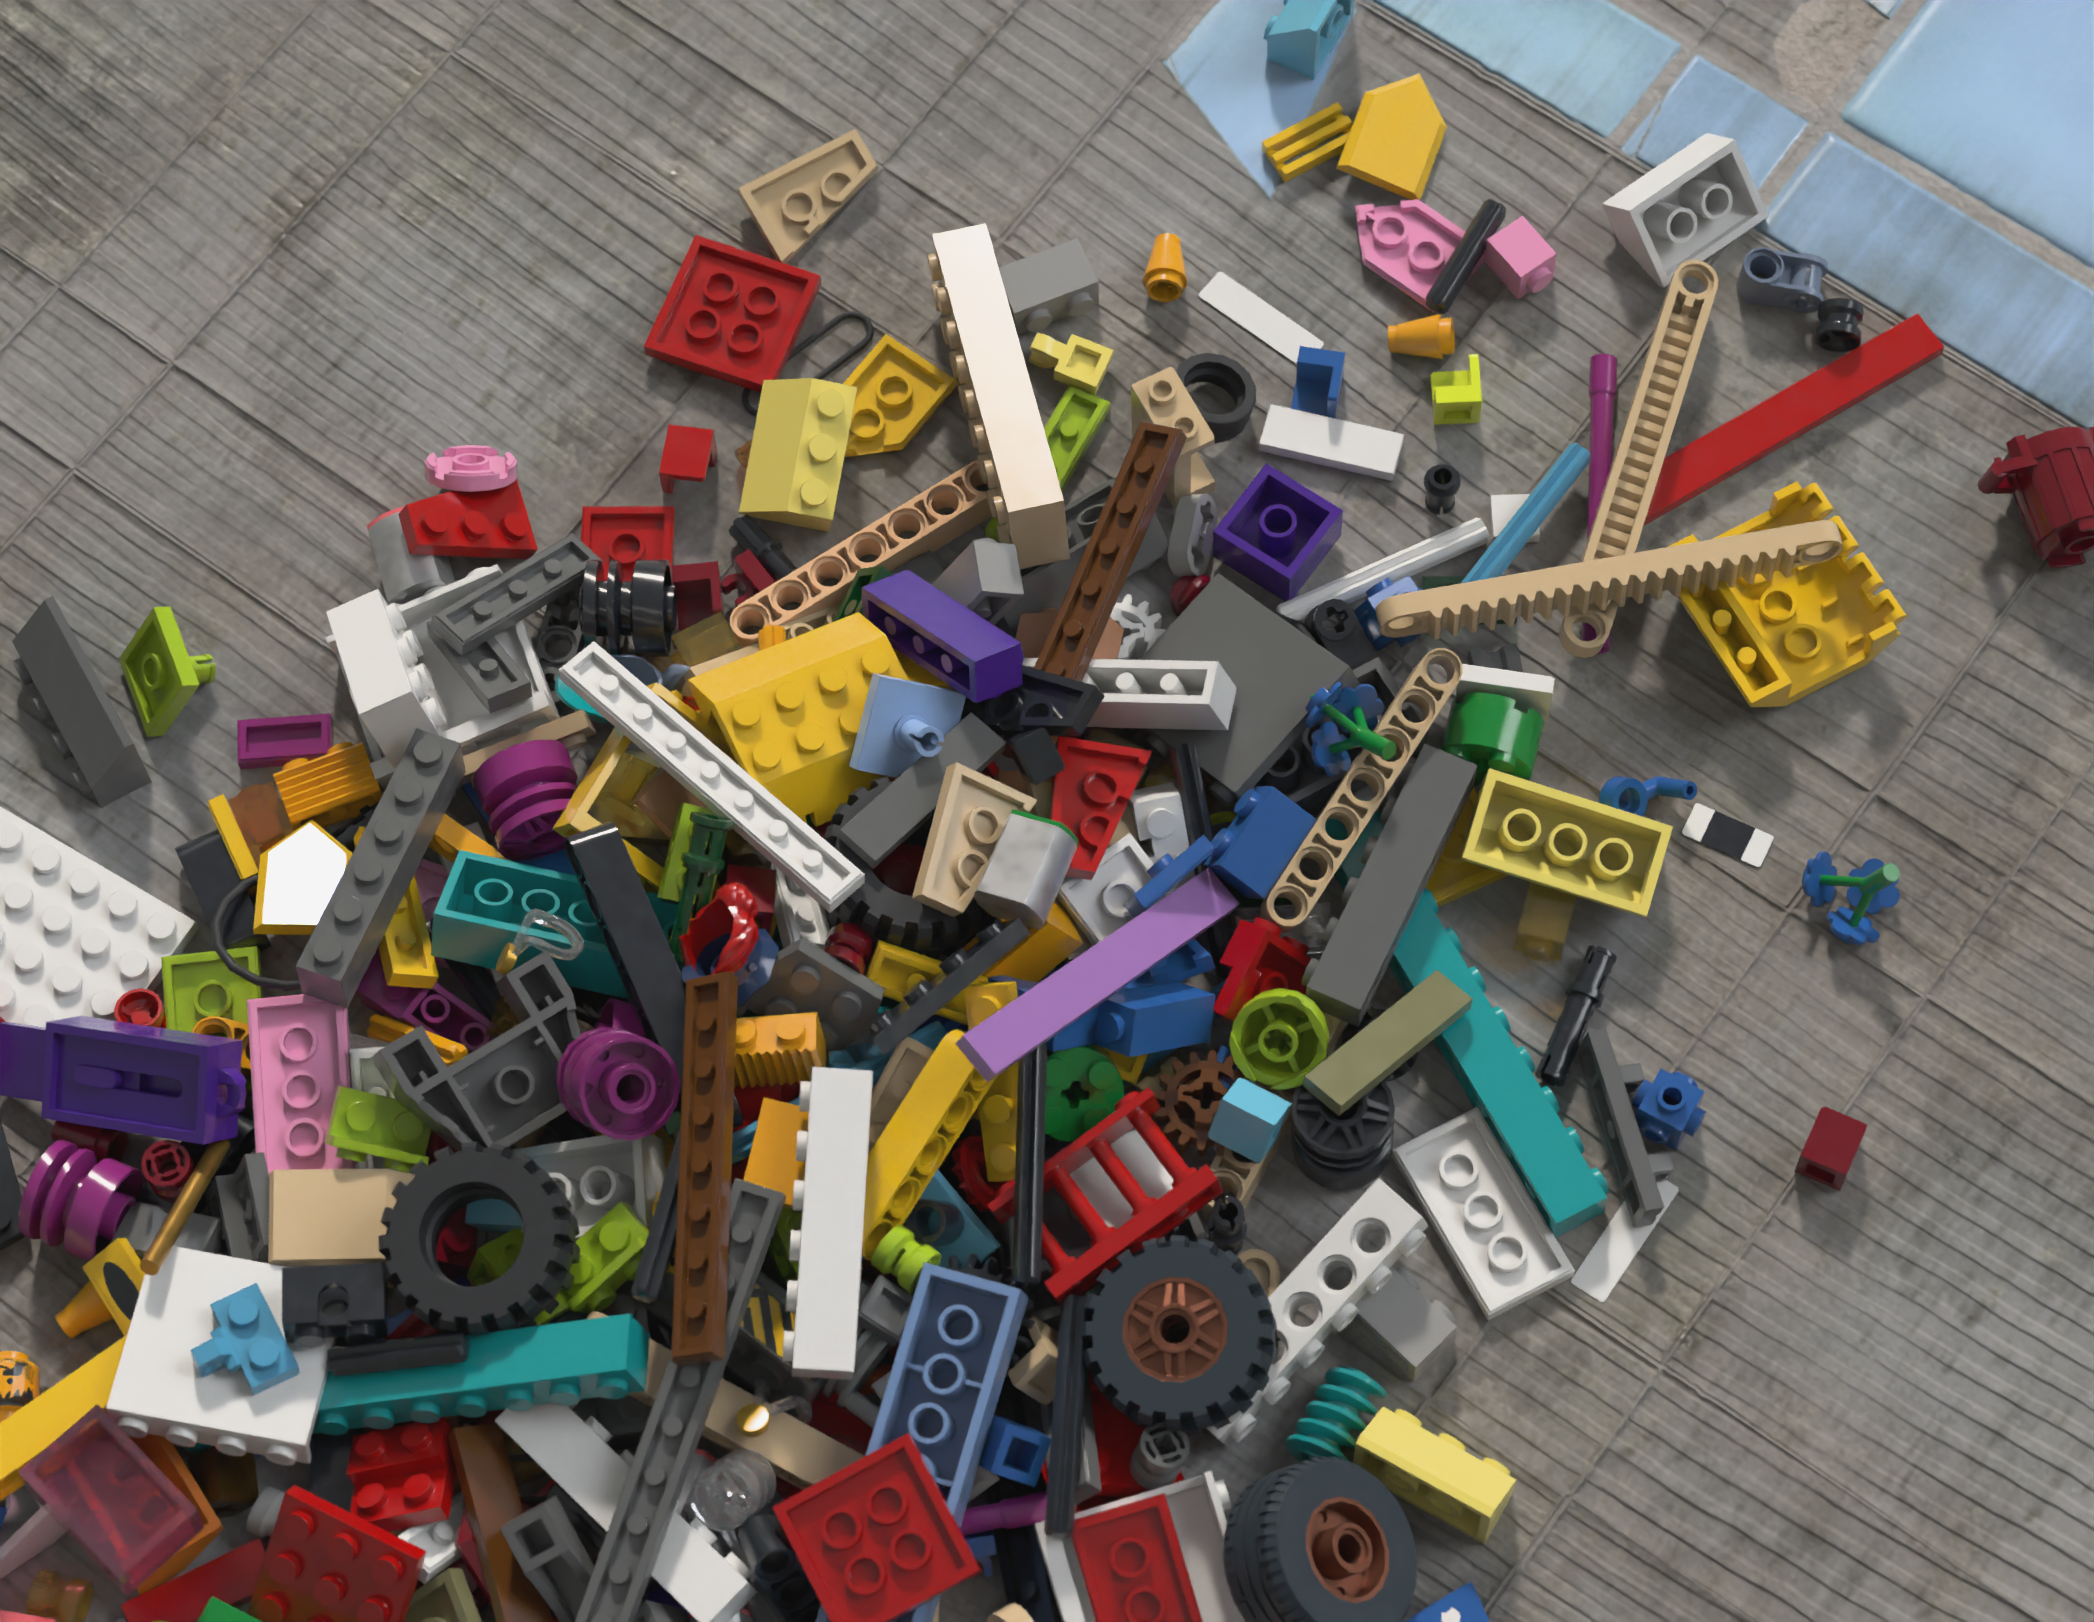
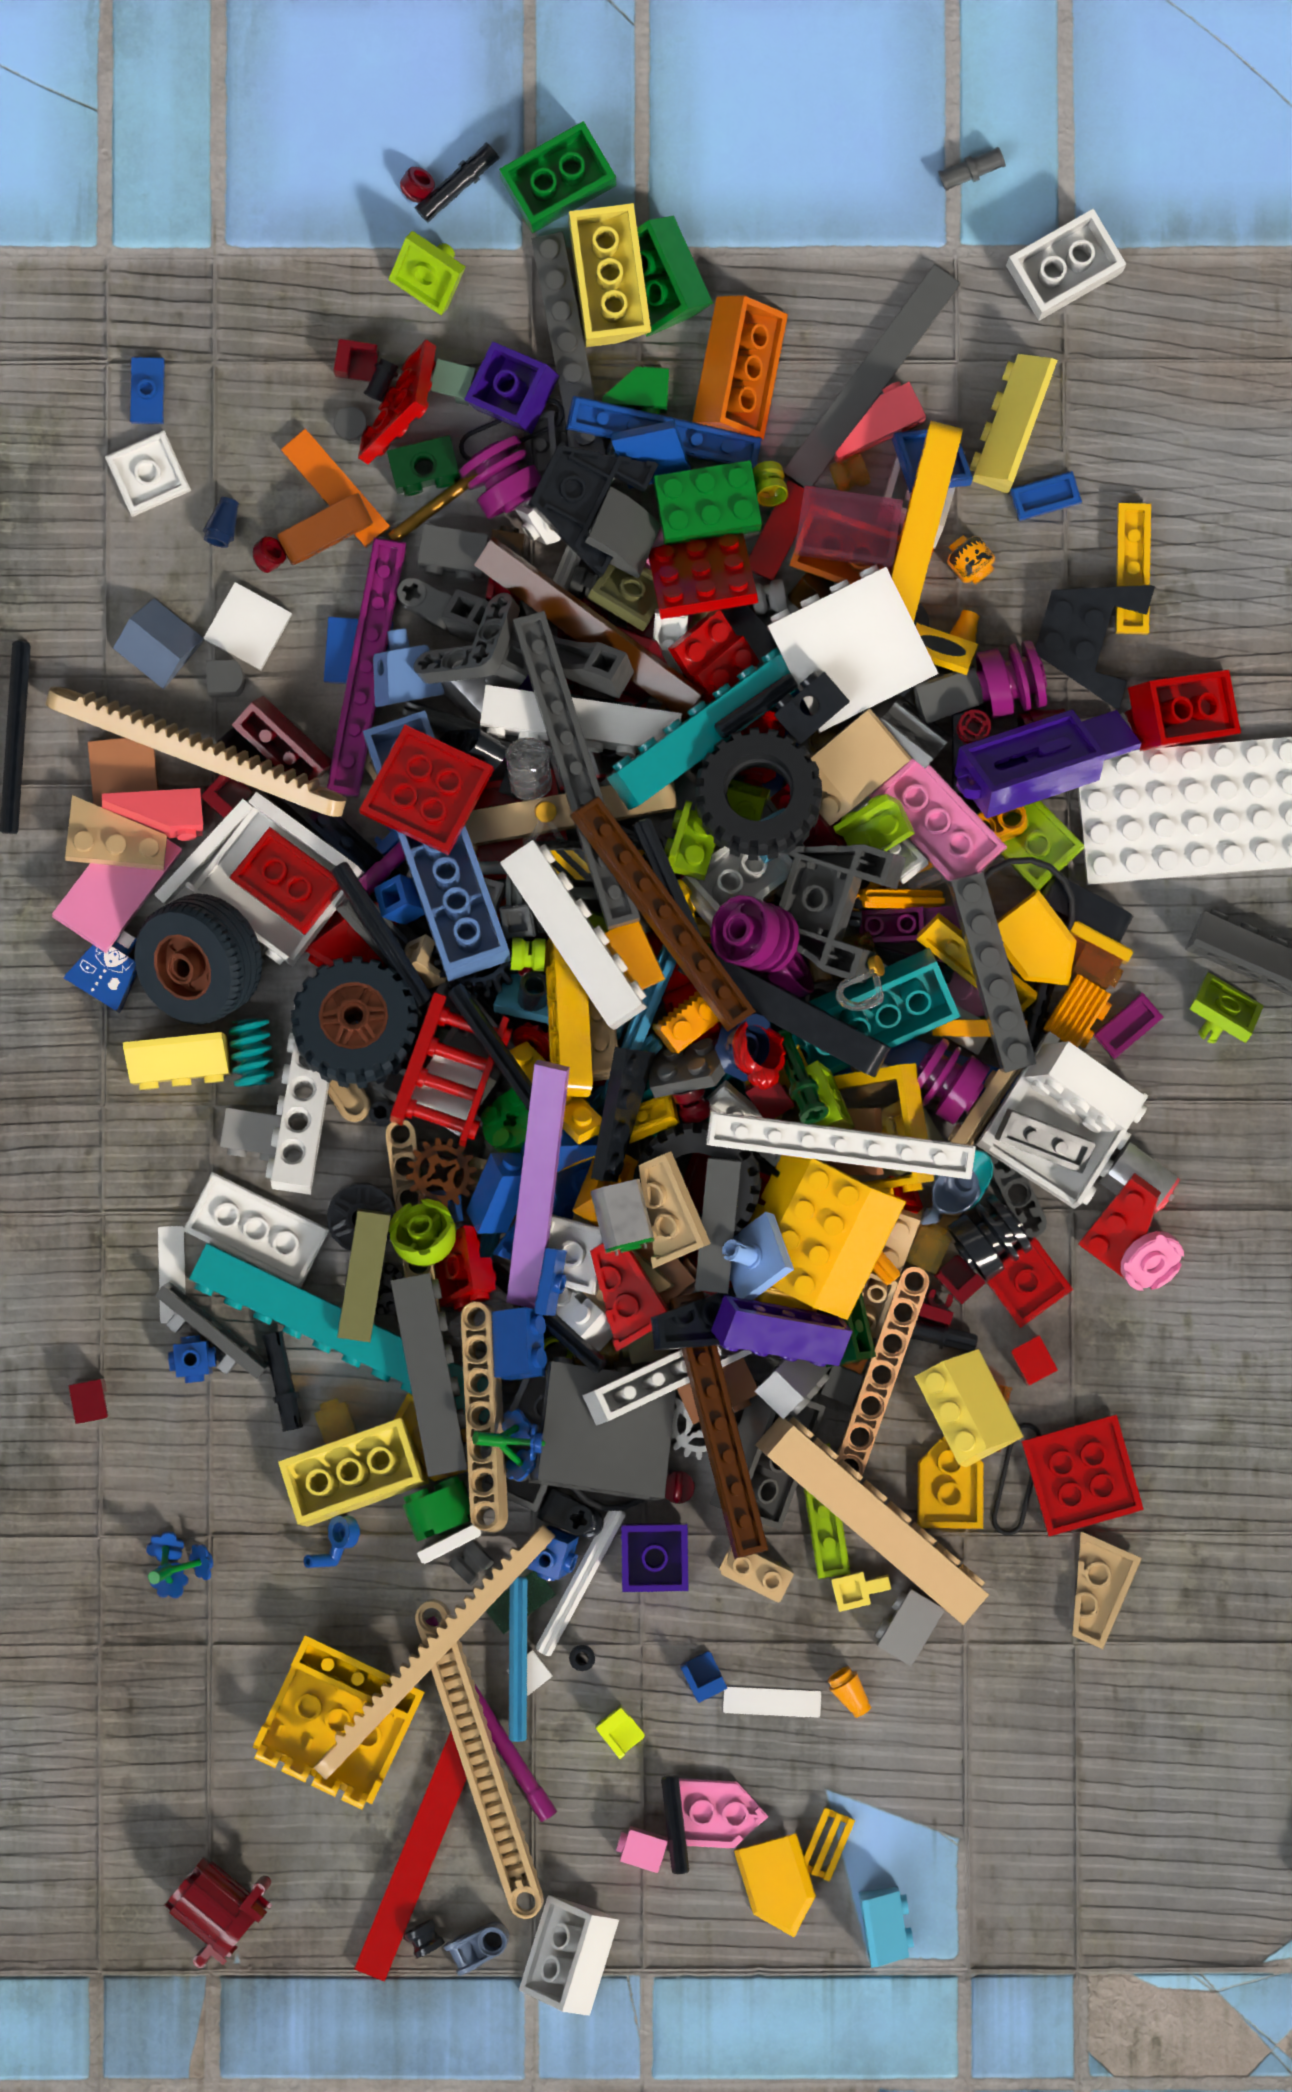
camera: 140 degrees right, 20 degrees up
red wheel [114,988,167,1029] -> none
pearl gold bar [140,1139,230,1275] -> none
dark azure hinge [191,1283,300,1395] -> none
dark grey tile [430,533,603,656] -> none
black slope [1005,727,1065,785] -> none
dark grey wheel [1129,1422,1189,1490] -> none
light grey beam [1167,494,1218,577] -> none
black tyre [1176,353,1256,444] -> none
medium azure panel [1208,1078,1292,1164] -> none
white tile [1259,404,1404,481] -> none
light orange cone [1388,314,1455,359] -> none
sticker [1682,803,1774,867] -> none

